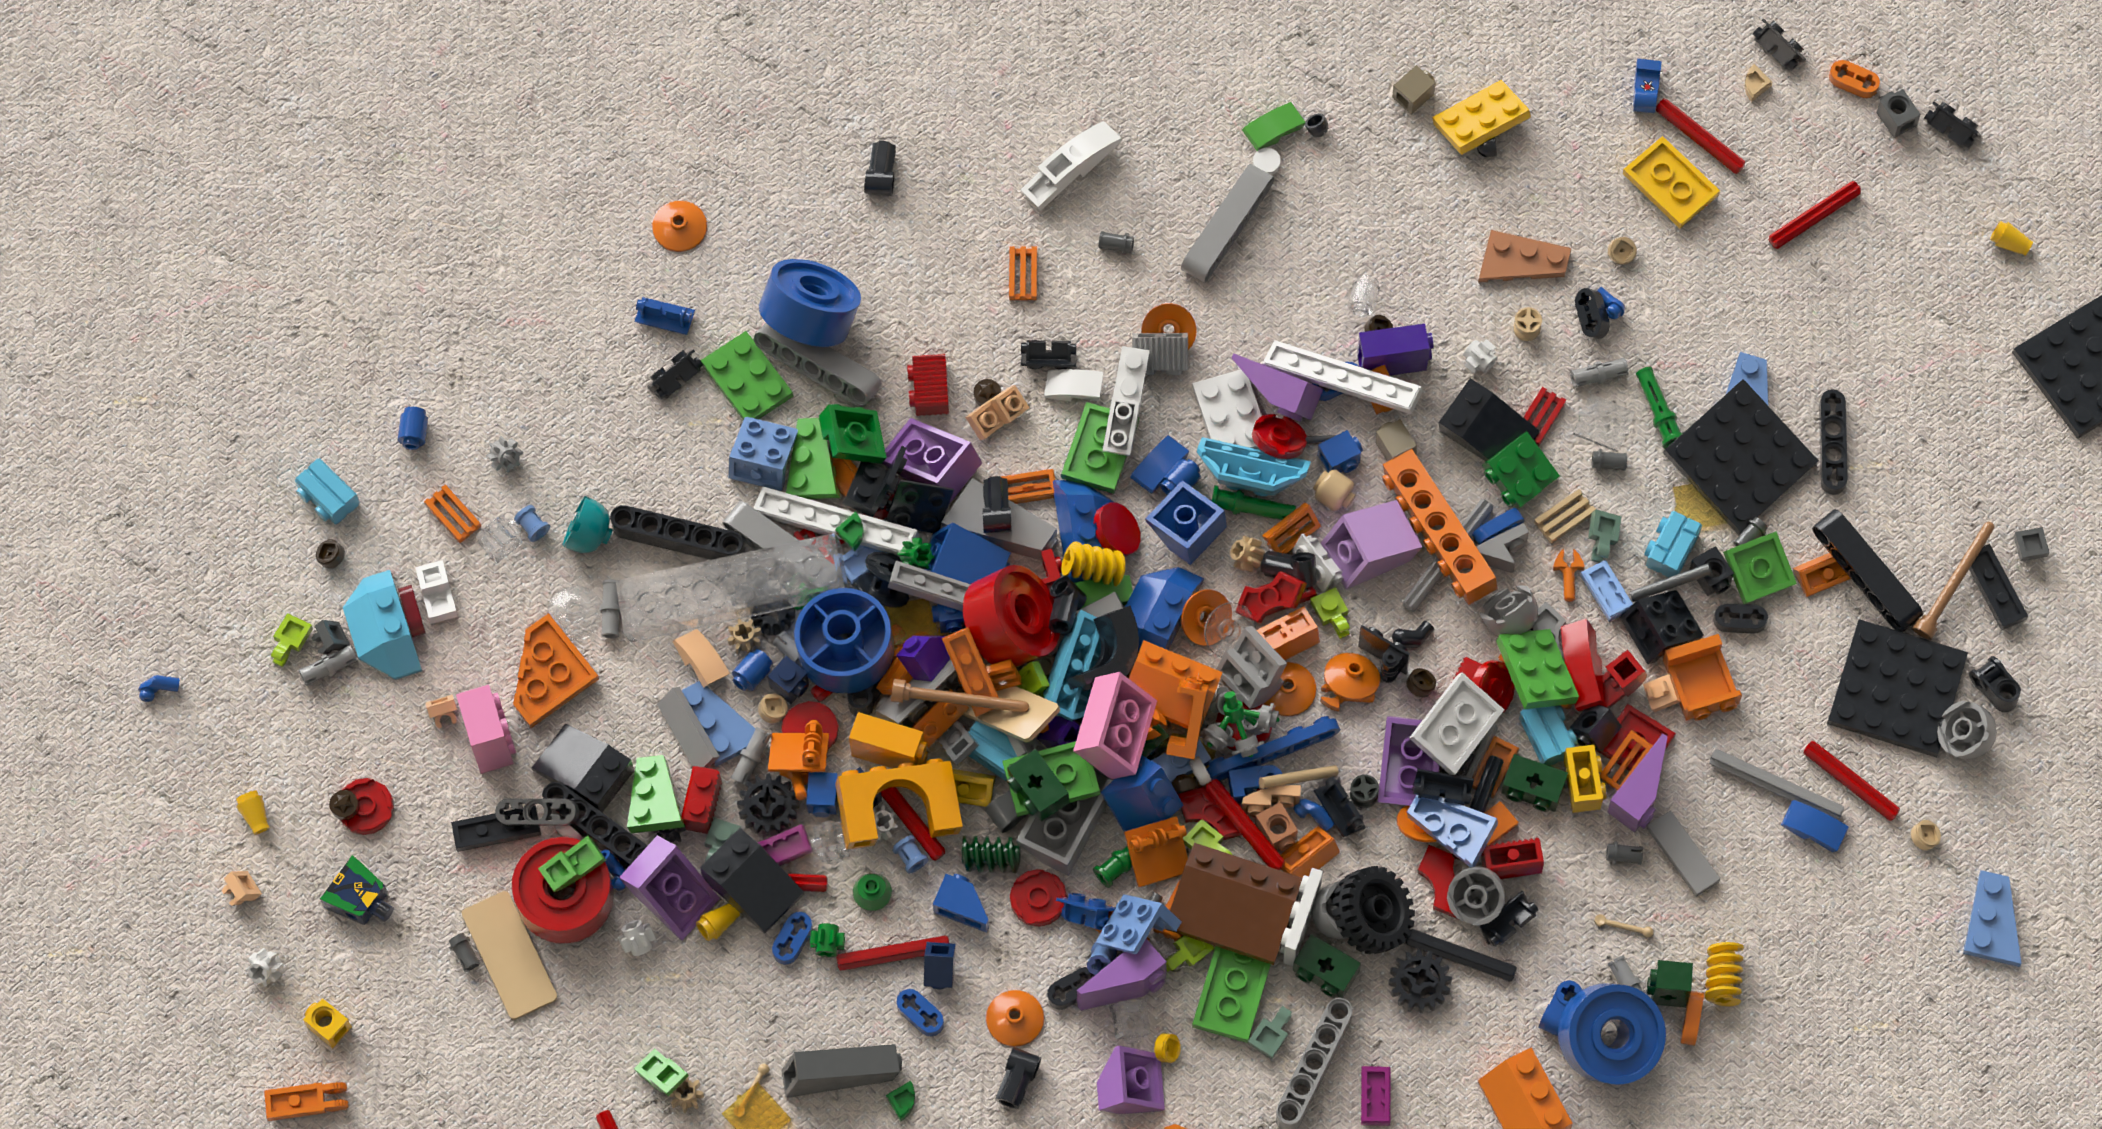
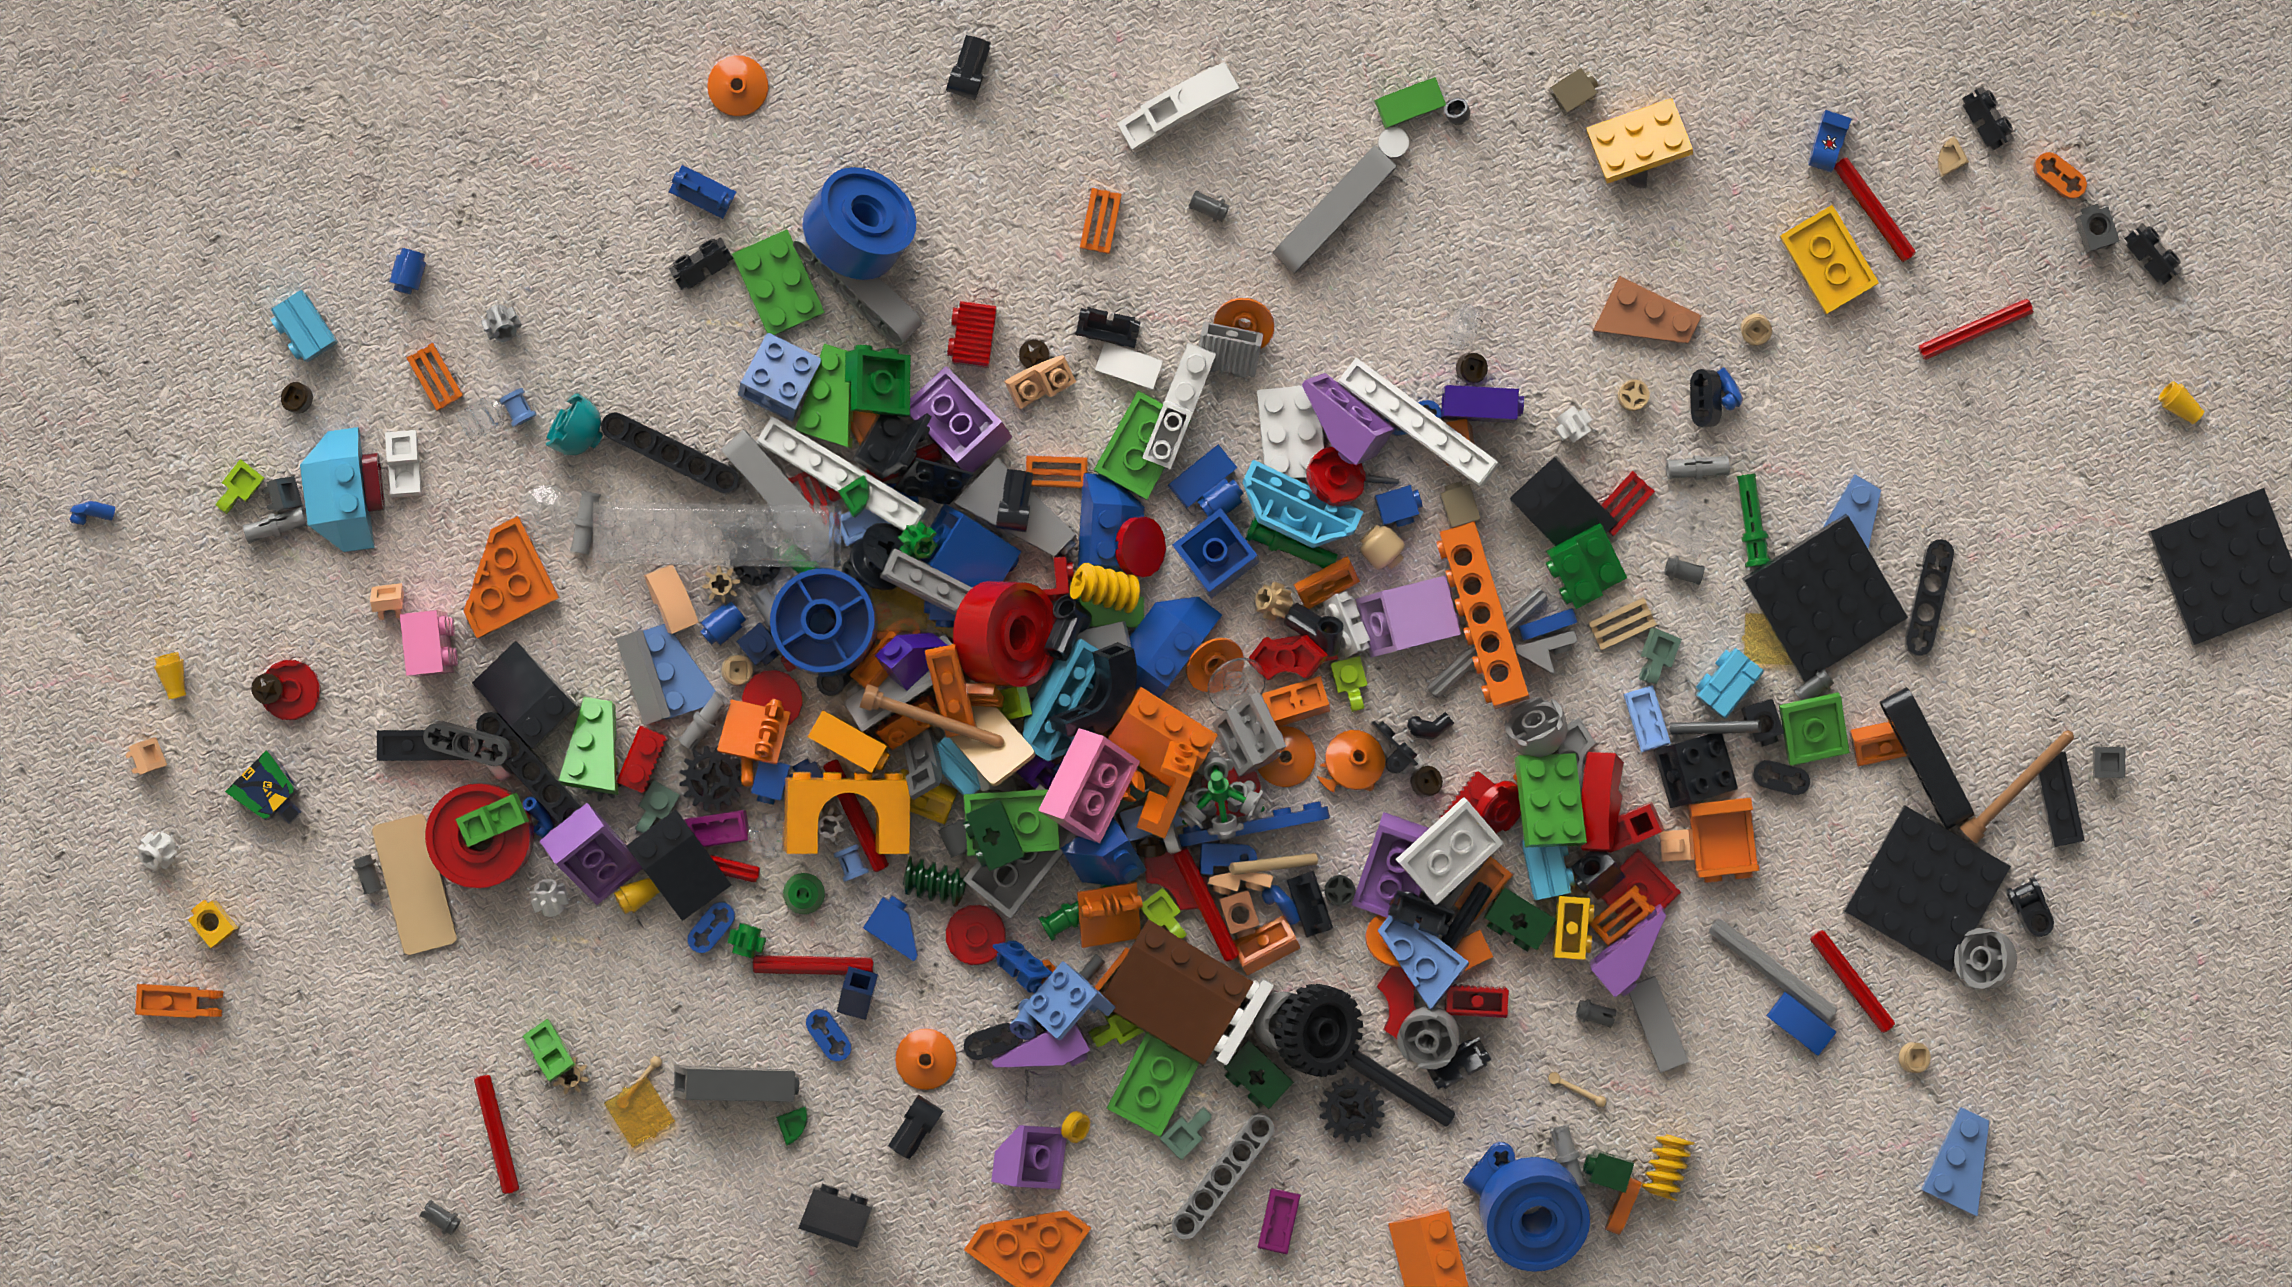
camera: 10 degrees right, 20 degrees up
orange bar [1553,549,1585,602] -> none

